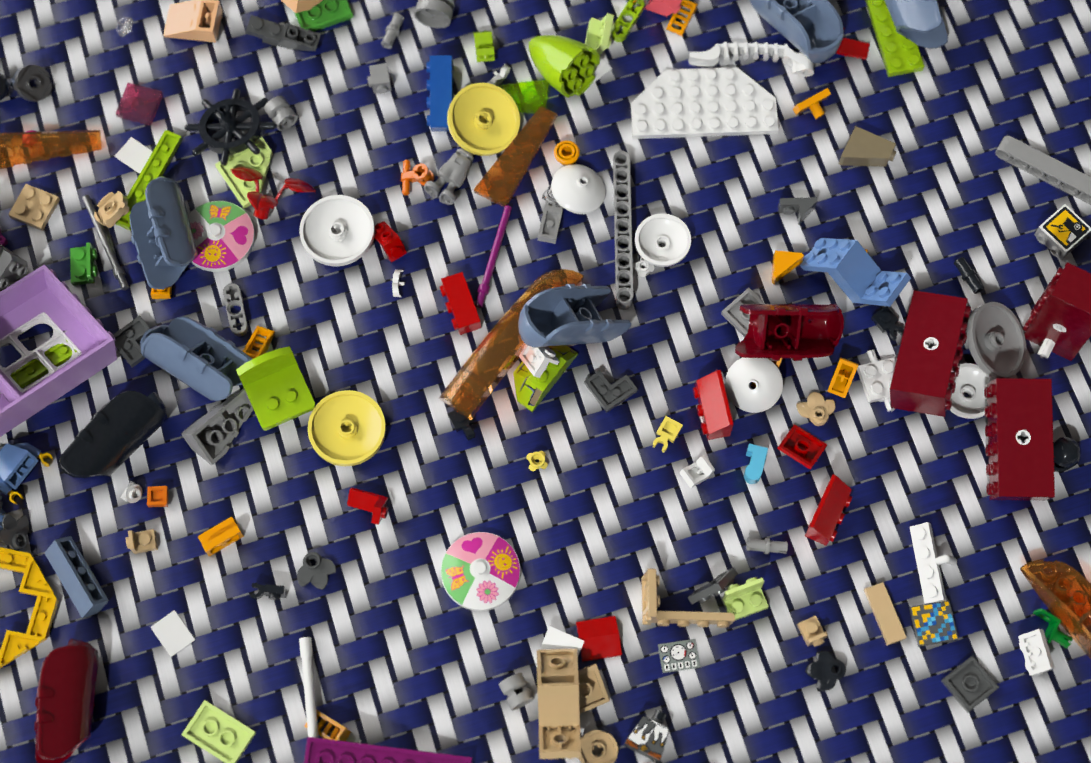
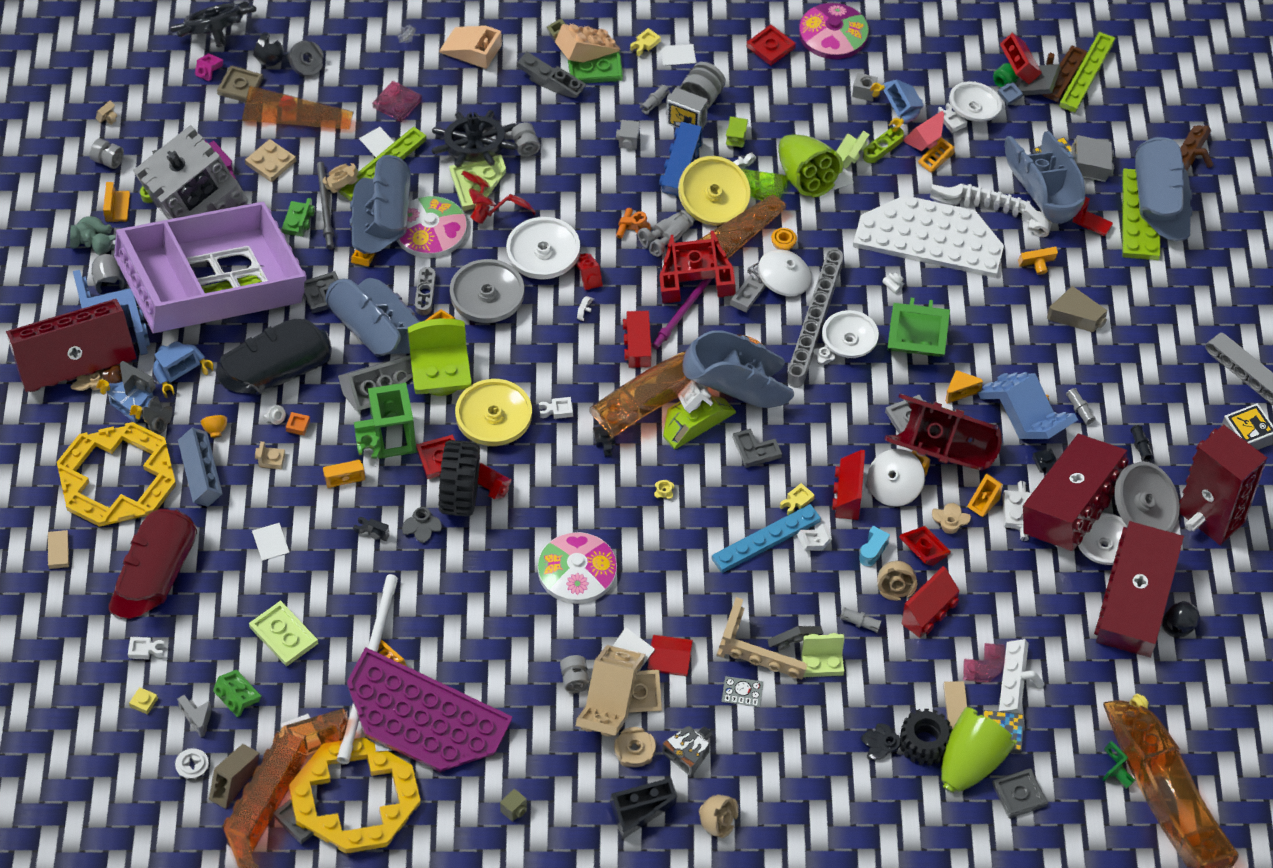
camera: 15 degrees right, 15 degrees down
dark grey slope [778,197,817,225] -> none
tan bracket [797,616,828,647] -> none
white bracket [1018,629,1055,675] -> none
none -> light orange brick [200,415,227,438]
none -> bright green piece [354,383,416,459]
none -> red plate [416,434,455,479]
none -> black tyre [438,440,480,517]
none -> light grey dish [450,259,524,323]
none -> white plate [539,397,573,419]
none -> red wedge [659,230,736,304]
none -> piece [666,88,708,130]
none -> dark azure plate [711,504,821,573]
none -> tan cylinder [877,560,917,601]
none -> white plate [882,272,904,294]
none -> bright green piece [887,298,950,357]
none -> black tyre [900,709,953,766]
none -> lime cylinder [942,707,1017,793]
none -> clear pink plate [963,643,1005,682]
none -> light grey pin [1066,388,1096,425]
none -> light yellow plate [1130,694,1148,714]

